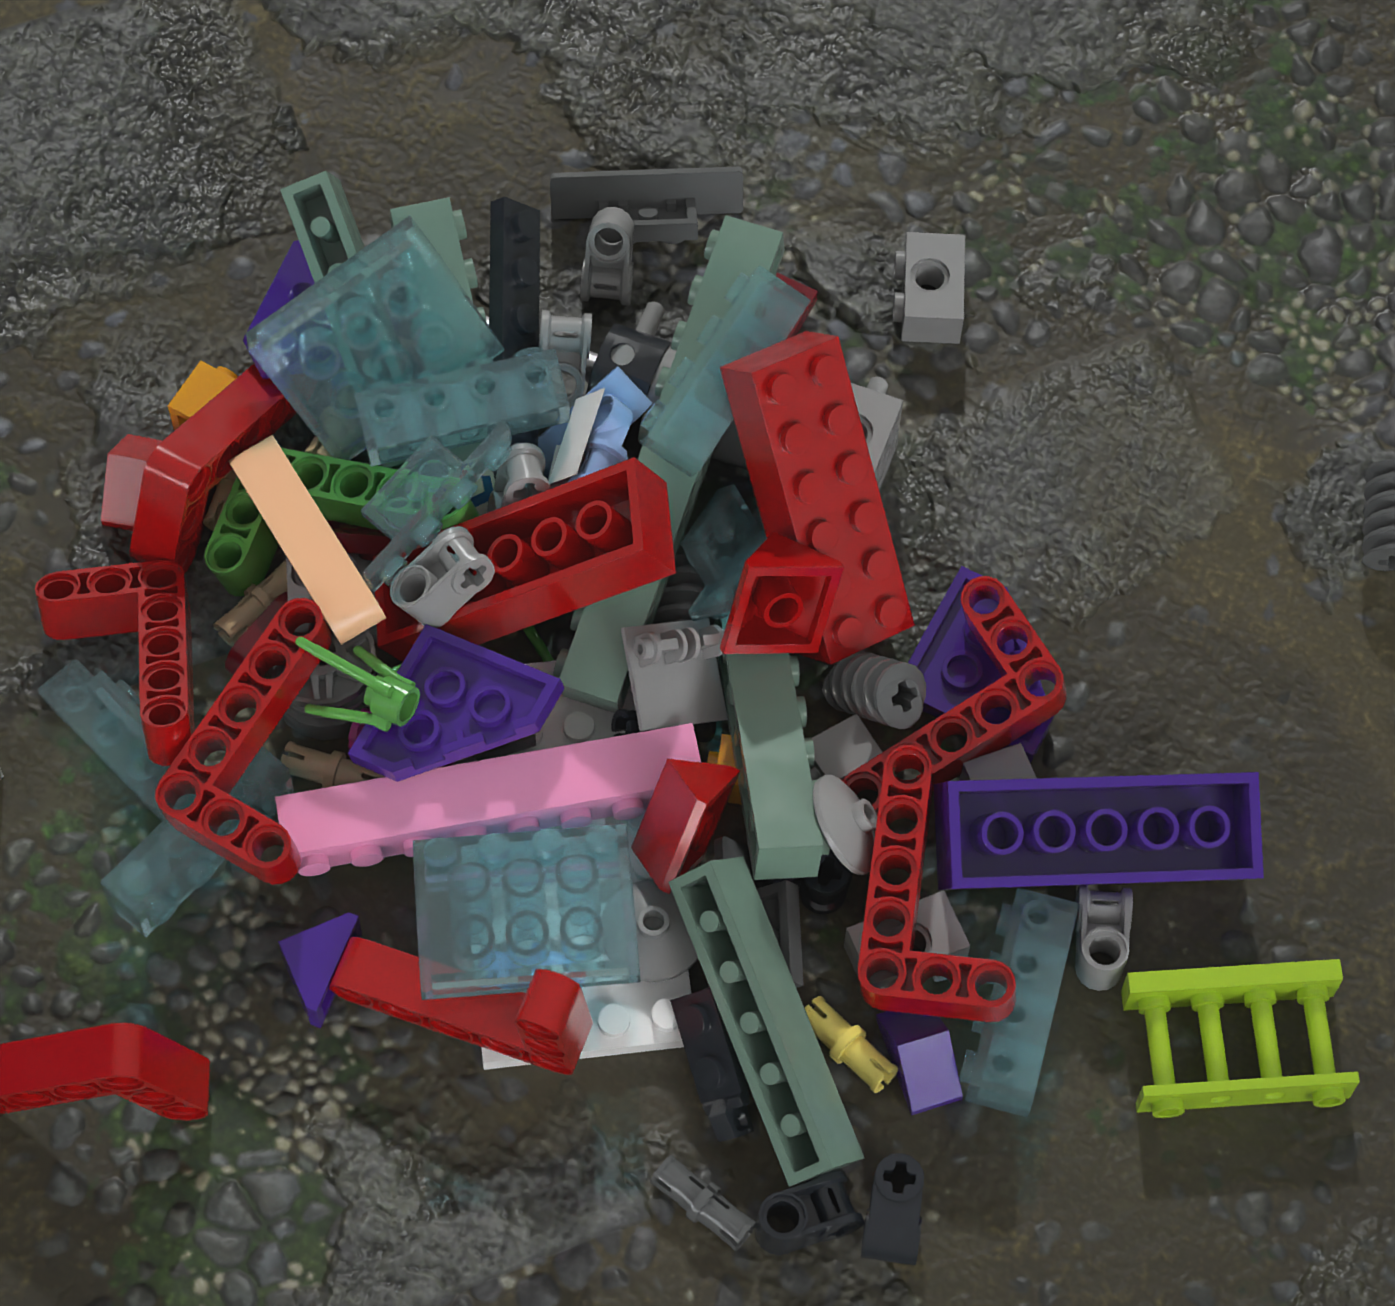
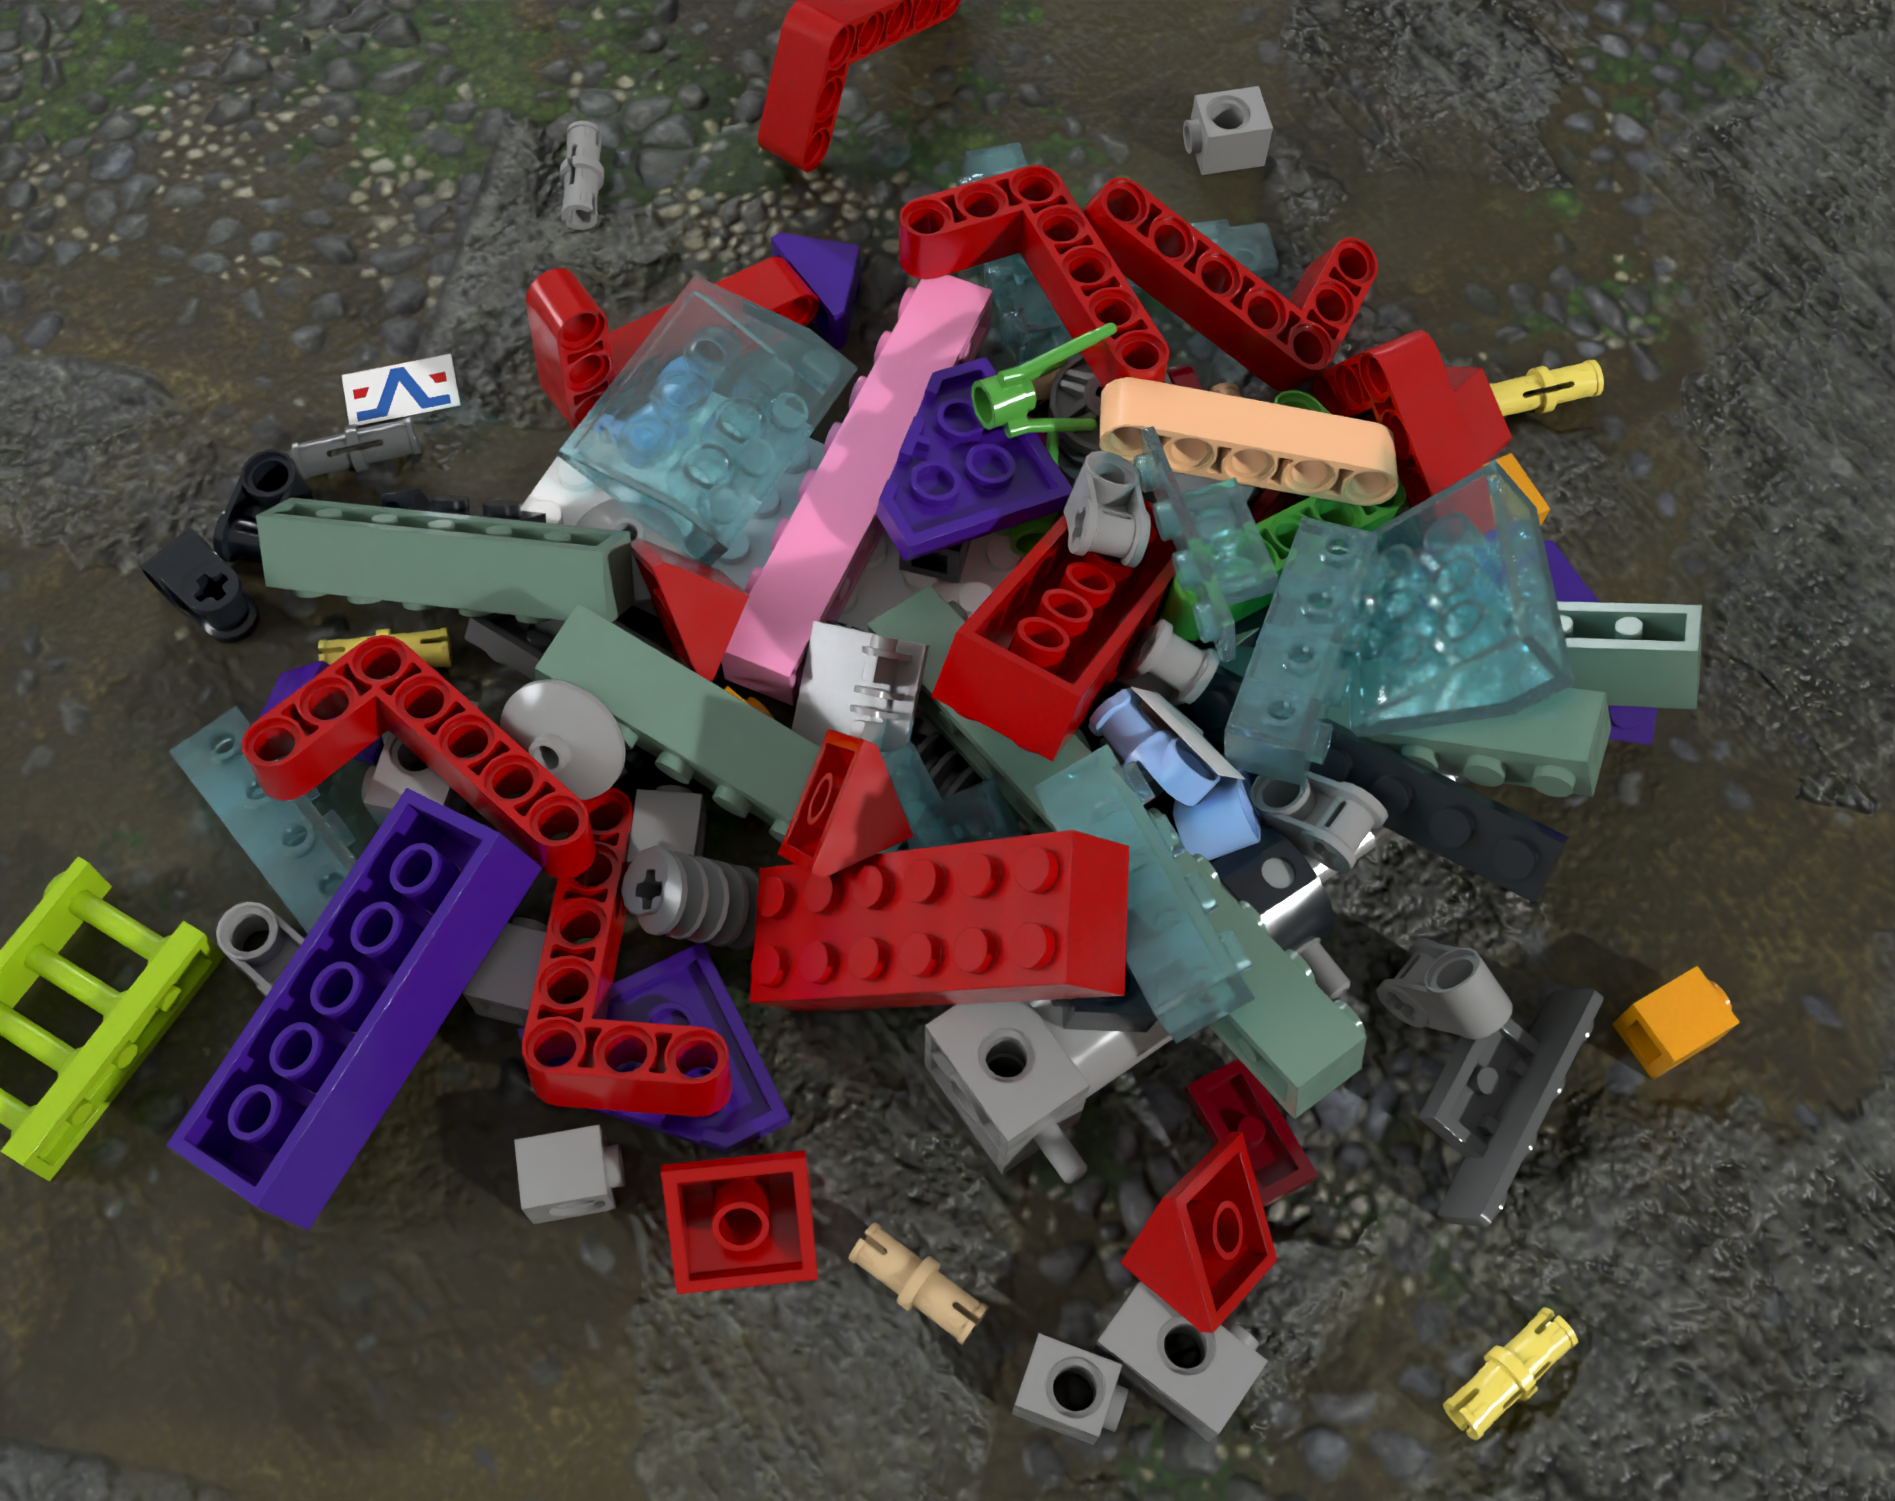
camera: 125 degrees right, 0 degrees up
none -> white sticker [342,354,460,426]
none -> light grey brick [514,1125,626,1224]
none -> light grey pin [560,120,604,230]
none -> red slope [661,1150,818,1295]
none -> tan pin [848,1222,989,1346]
none -> light grey brick [1012,1333,1129,1445]
none -> red slope [1120,1132,1278,1333]
none -> light yellow pin [1443,1307,1578,1440]
none -> light yellow pin [1489,360,1604,416]
none -> light orange brick [1612,966,1740,1080]

